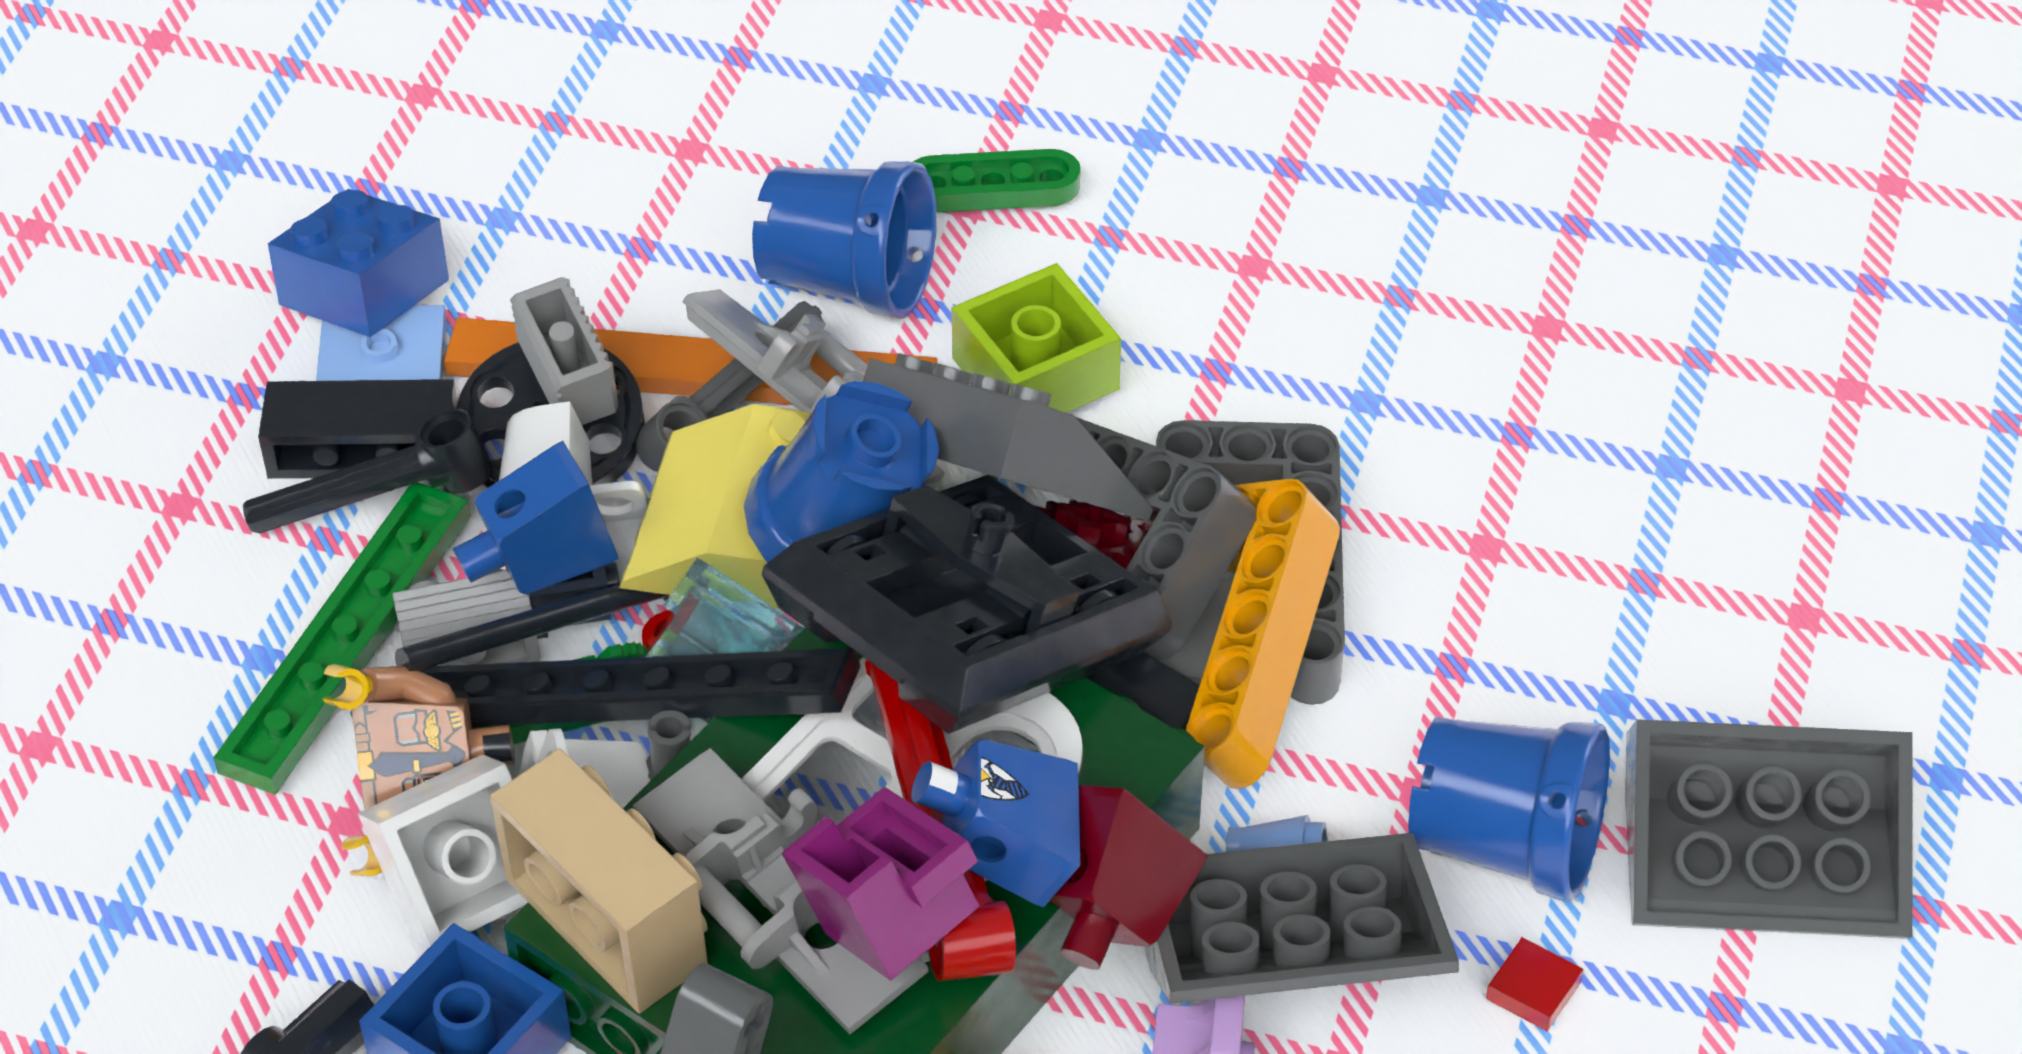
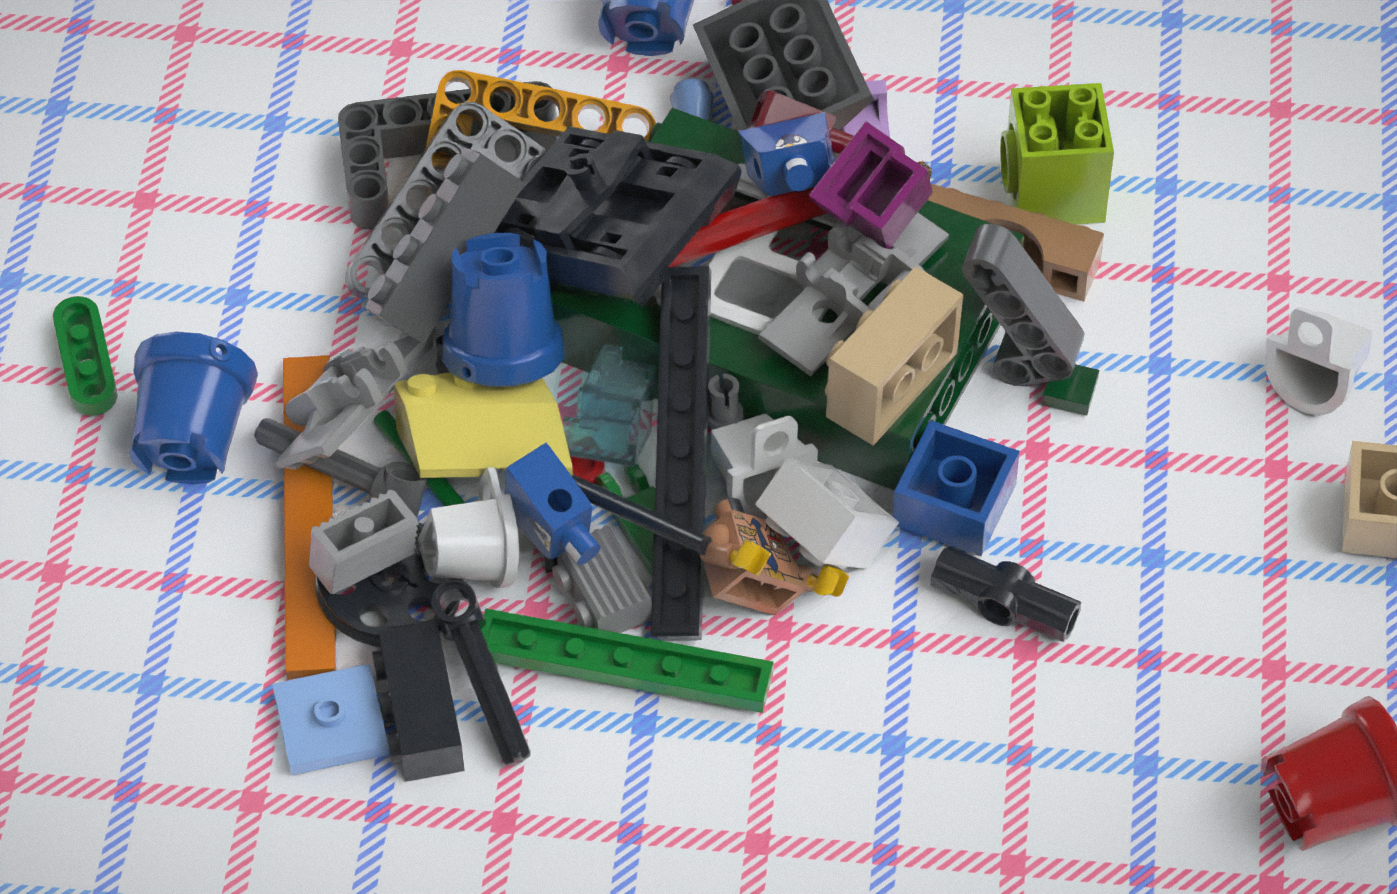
camera: 100 degrees left, 5 degrees up
blue brick [267,188,449,337] -> none
lime brick [951,263,1121,413] -> none

